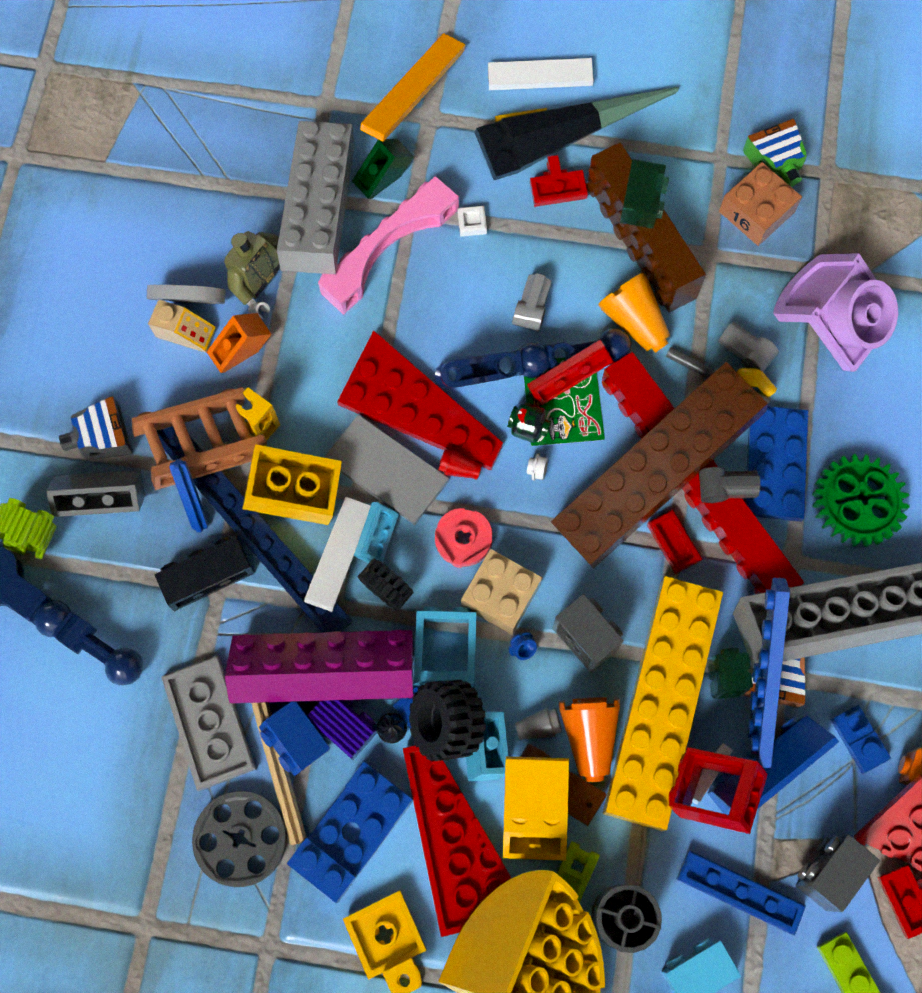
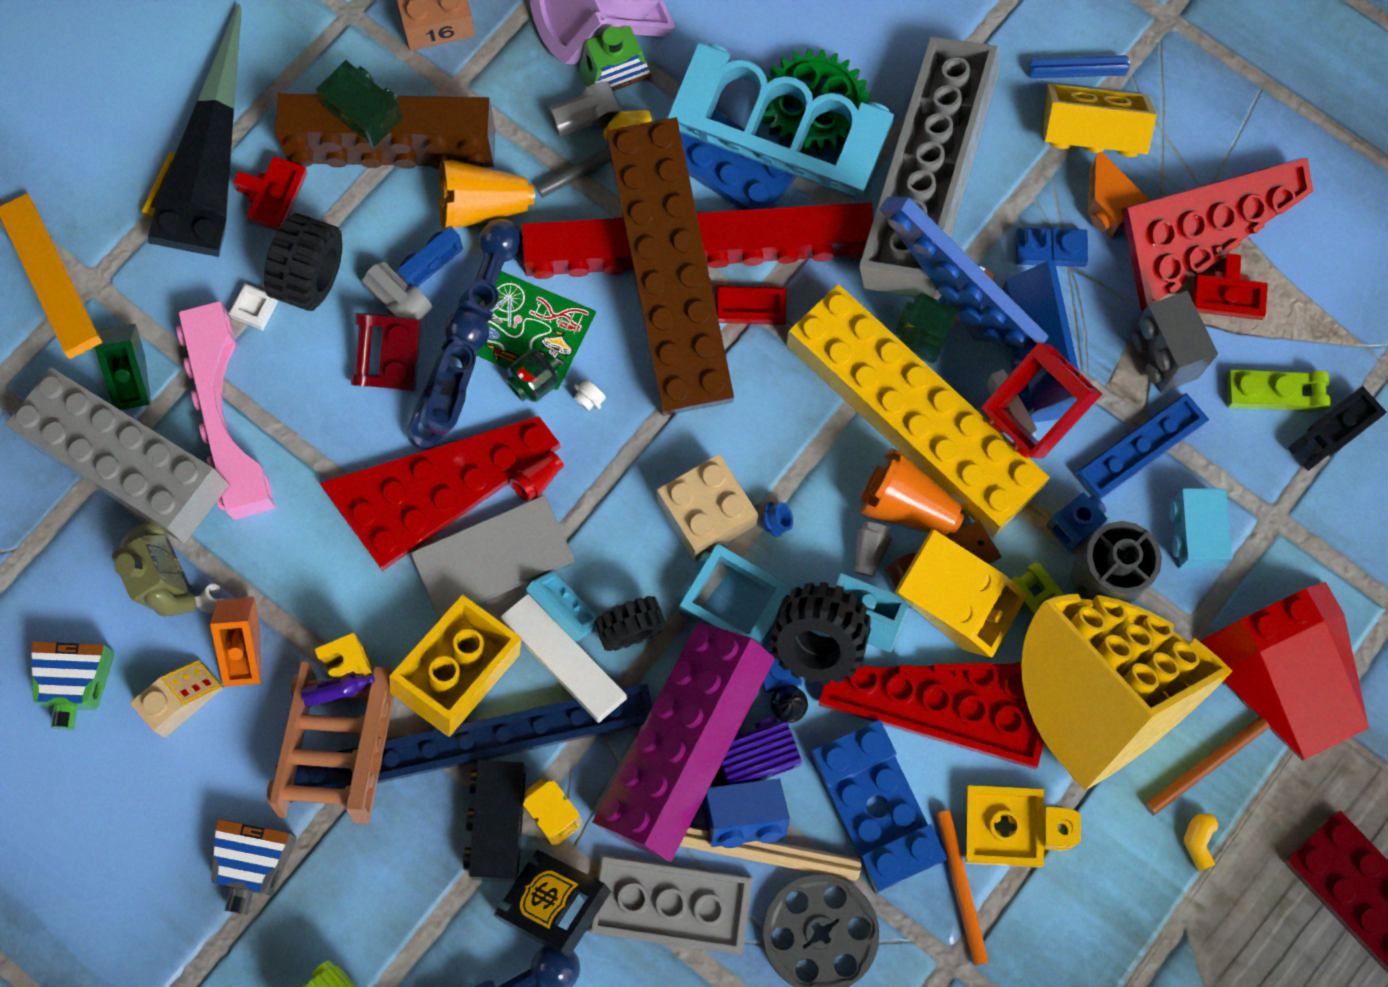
camera: 65 degrees left, 0 degrees up
dark grey brick [46,470,145,517] -> none
light grey piece [147,285,226,304] -> none
blue axle [169,459,209,533] -> none
coral plate [435,508,492,568] -> none
white tile [488,58,594,90] -> none
red tile [527,339,614,406] -> none
dark grey brick [552,594,624,673] -> none
dark grey piece [699,467,760,503] -> none
none -> torso [31,641,114,730]
none -> black tyre [264,213,343,311]
none -> dark purple piece [302,673,375,706]
none -> dark red plate [350,313,421,391]
none -> blue plate [397,226,463,287]
none -> black container [493,850,611,958]
none -> yellow brick [523,779,582,846]
none -> bright green torso [579,26,651,91]
none -> medium azure fence [668,42,894,200]
none -> orange bar [935,810,989,966]
none -> blue brick [1046,492,1108,552]

